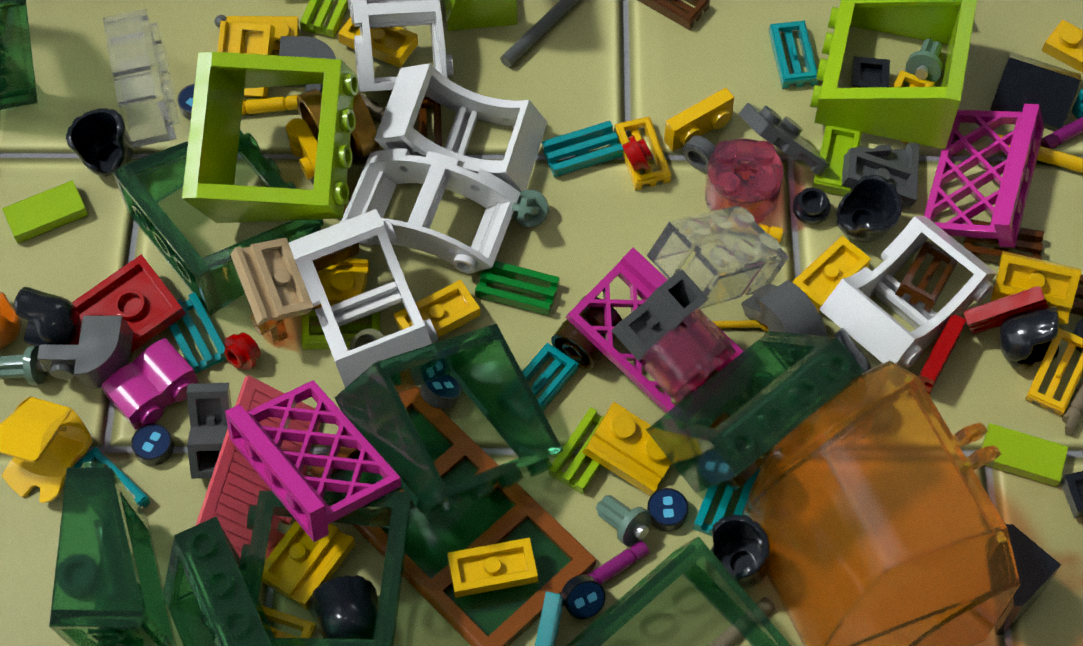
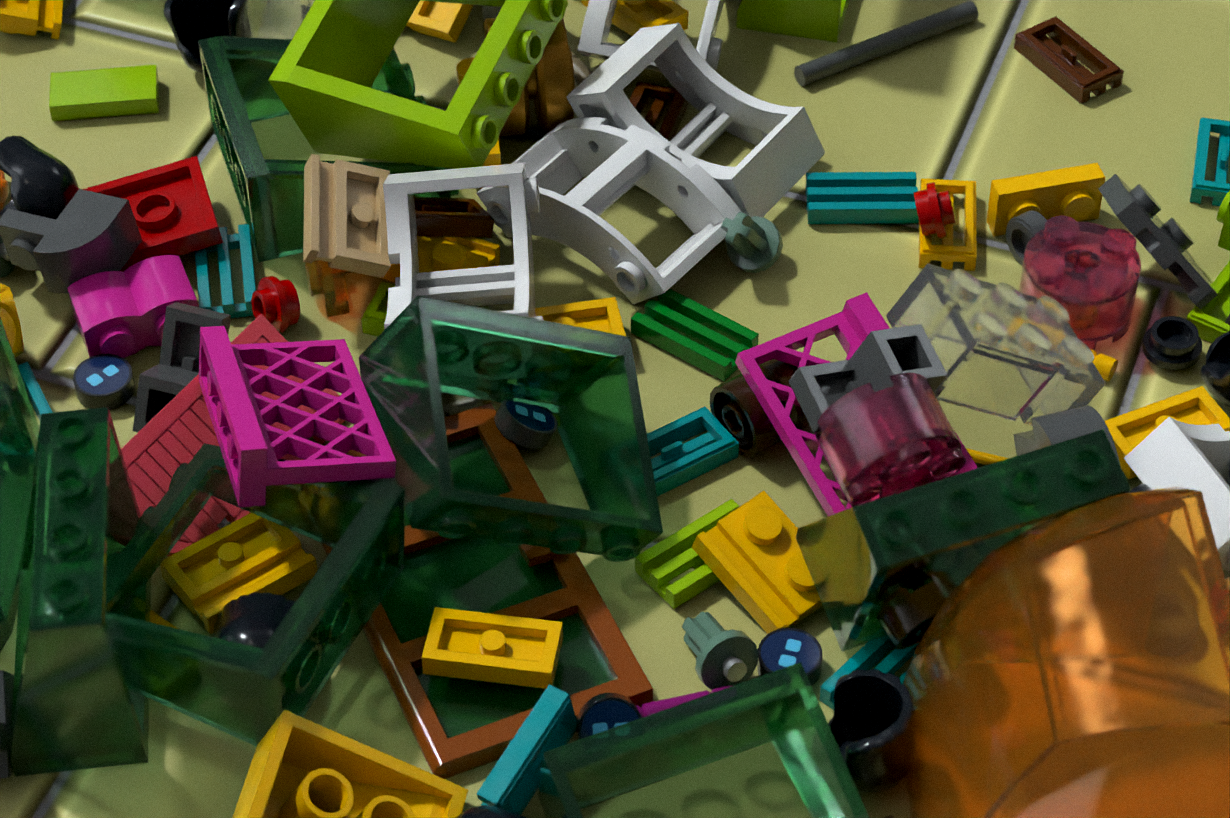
camera: 20 degrees right, 15 degrees down
yellow wheel [242,95,298,115] -> none

